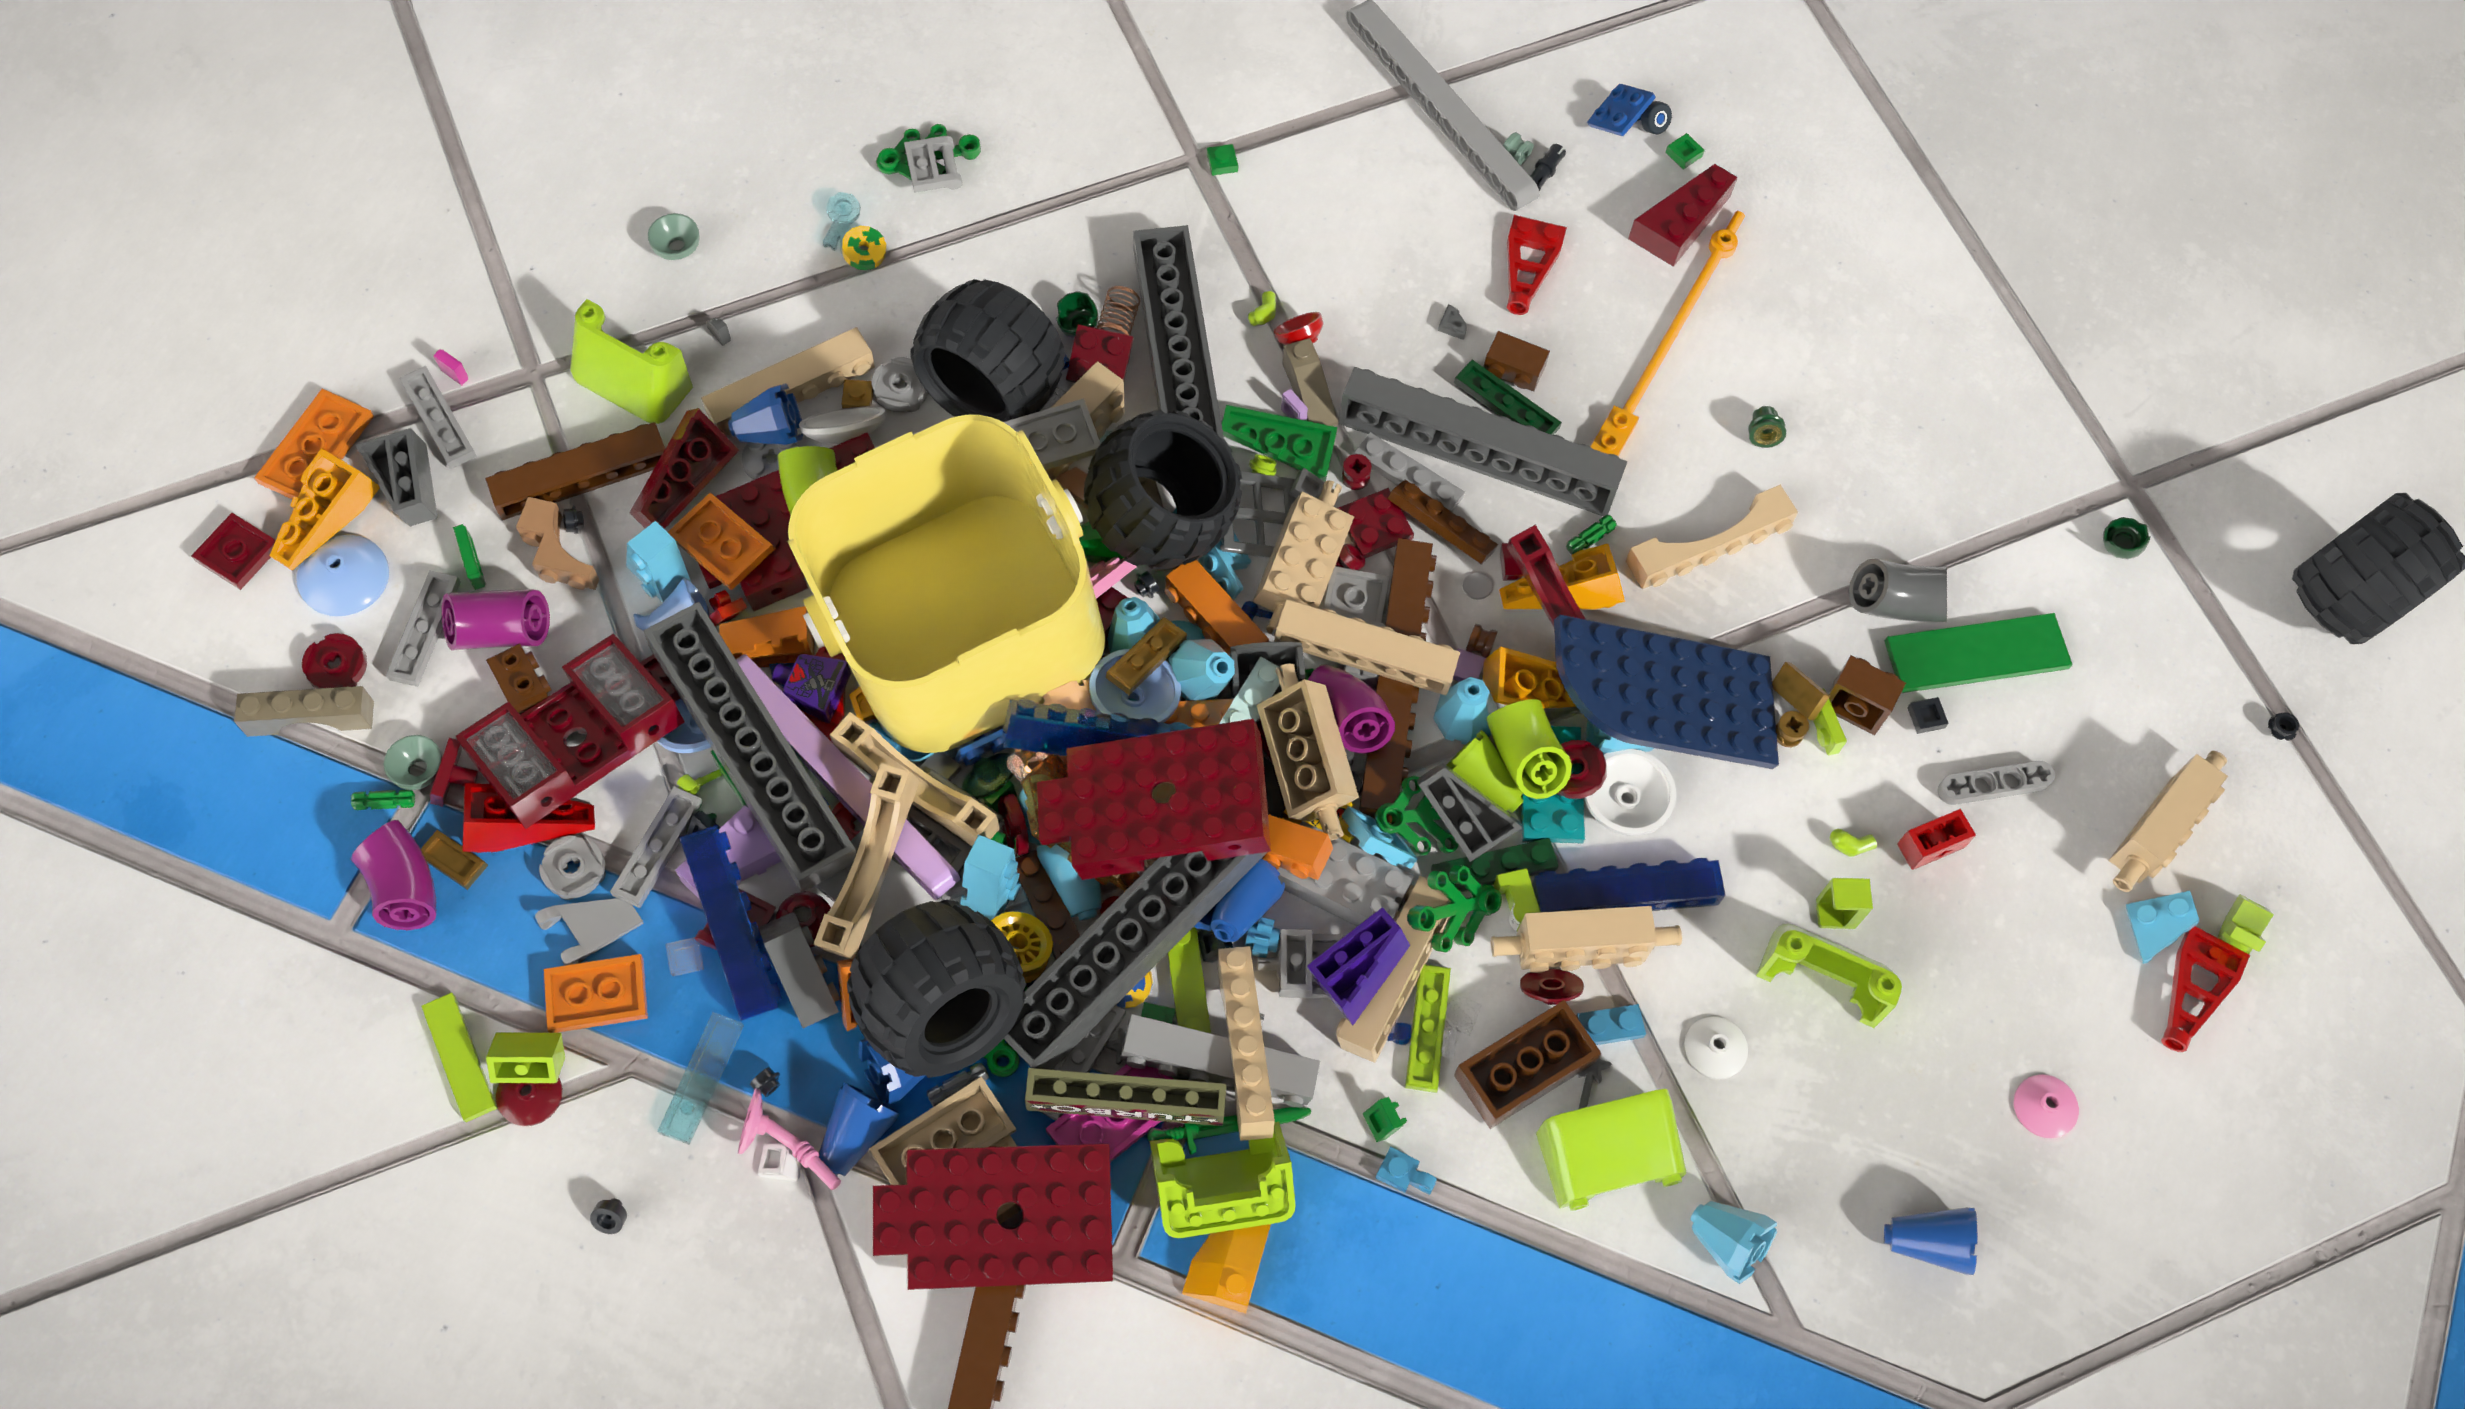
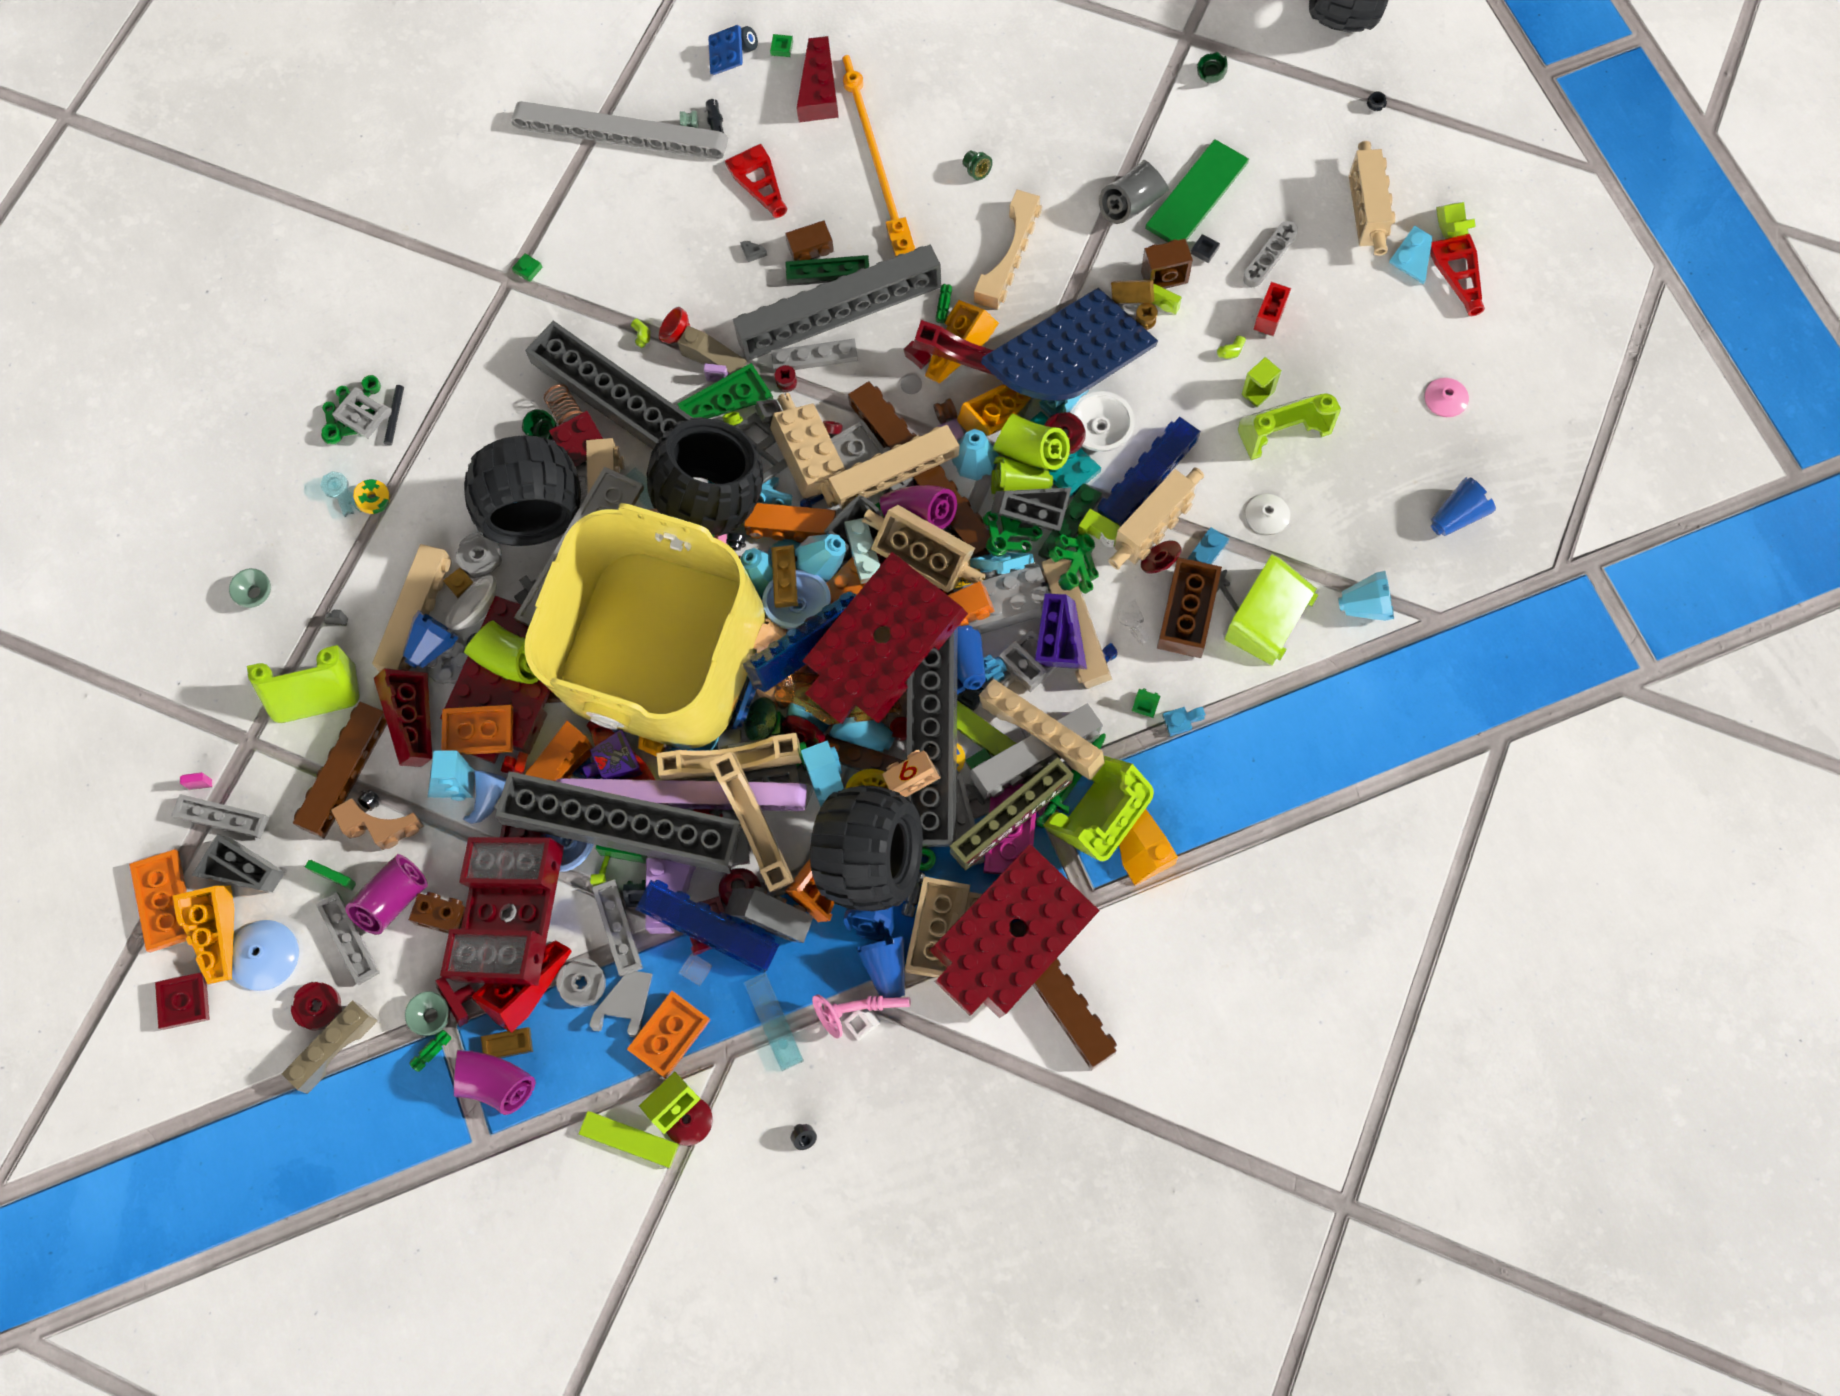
camera: 35 degrees left, 5 degrees up
black plate [750,1067,780,1097] -> none
dark red plate [1337,487,1414,559] -> none
reddish brown plate [1388,479,1499,565] -> none
lime tile [1405,964,1451,1093] -> none
none -> black bar [384,385,404,446]
none -> light nougat slope [883,750,940,797]

